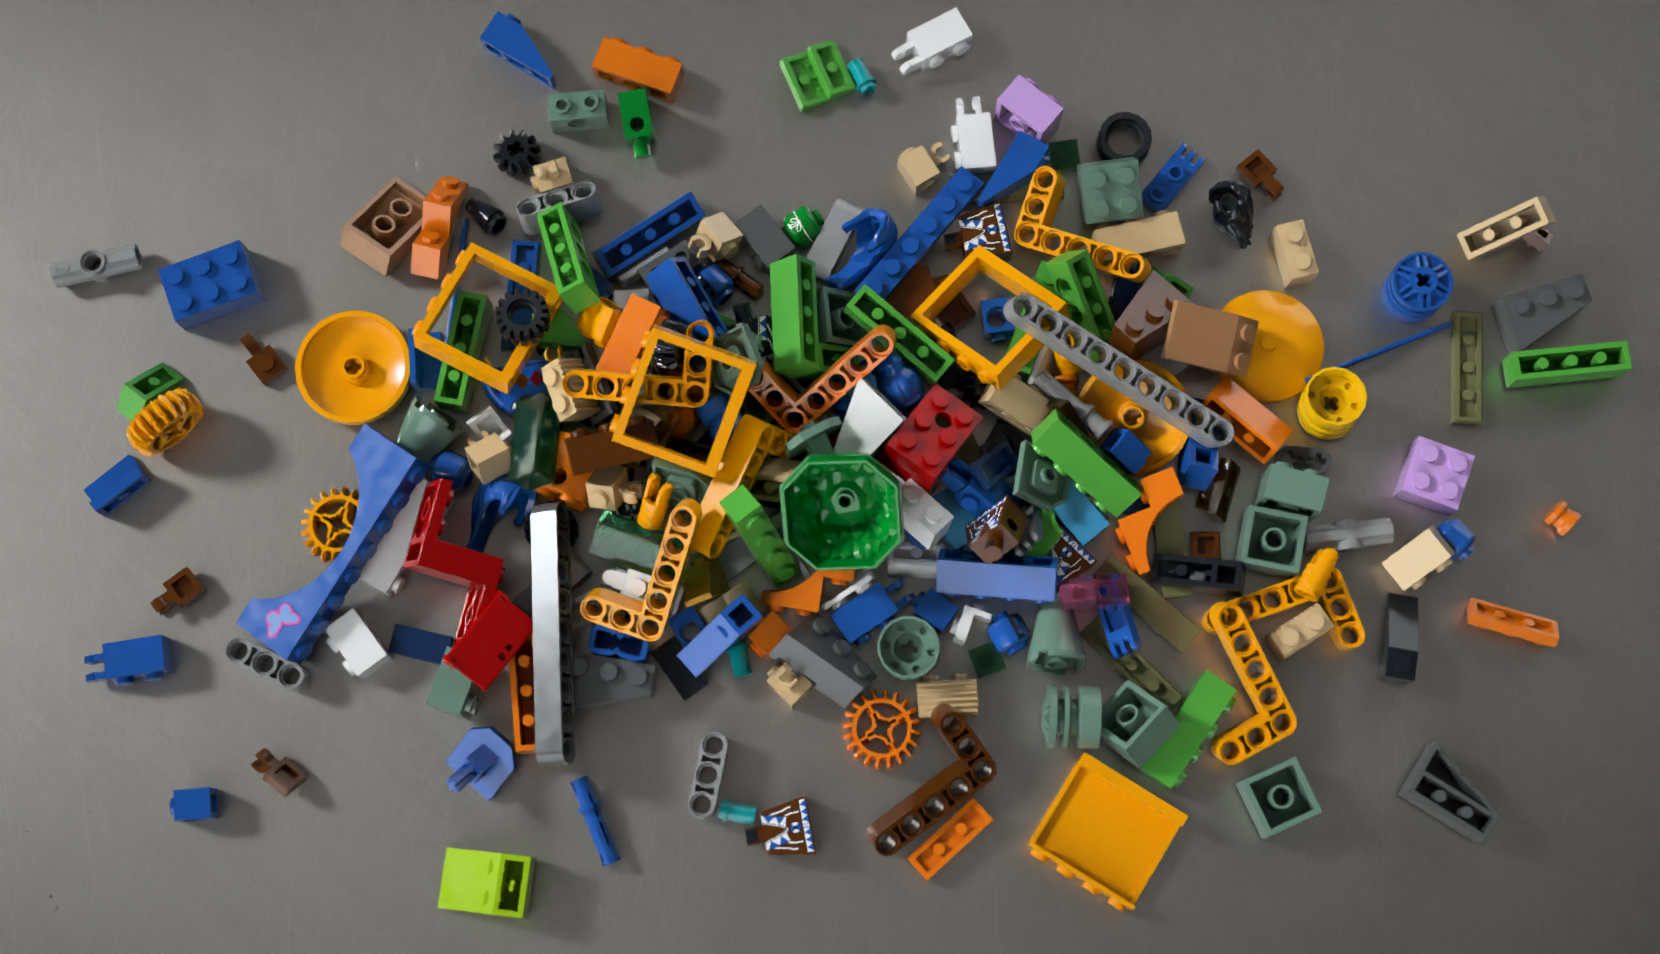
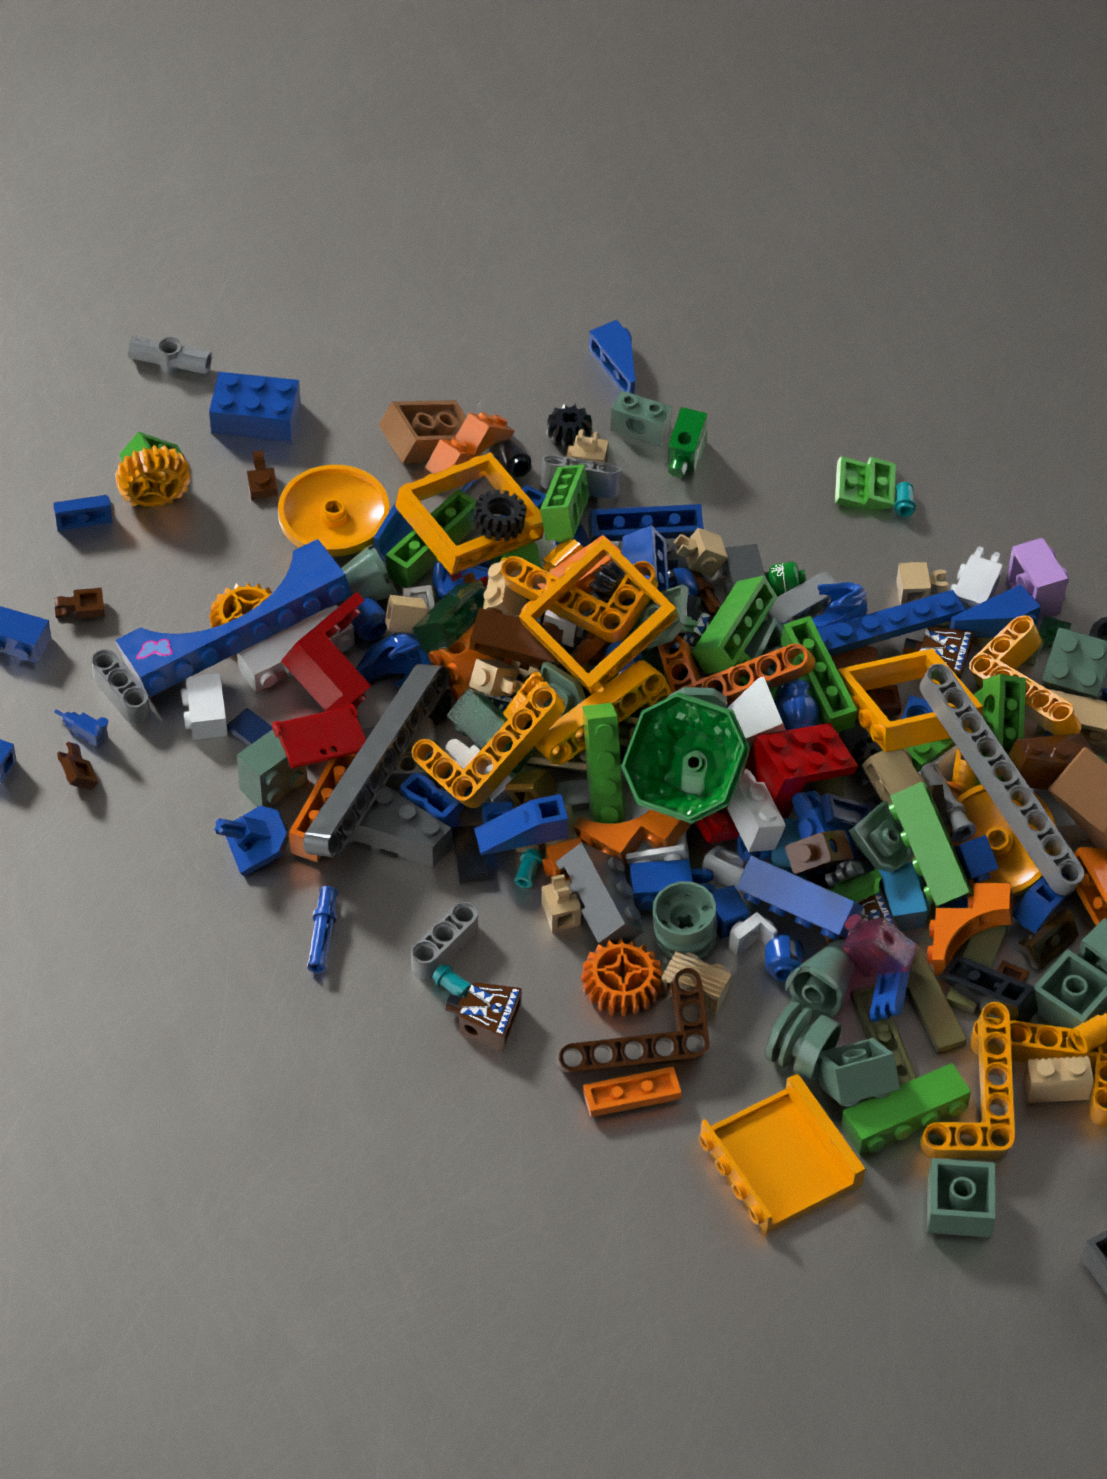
camera: 25 degrees right, 25 degrees down
lime slope [438,847,536,919] -> none
orange brick [592,36,684,104] -> none
white hinge [891,7,973,75] -> none
clear green plate [967,642,1006,679] -> none
none -> blue piece [54,709,109,748]

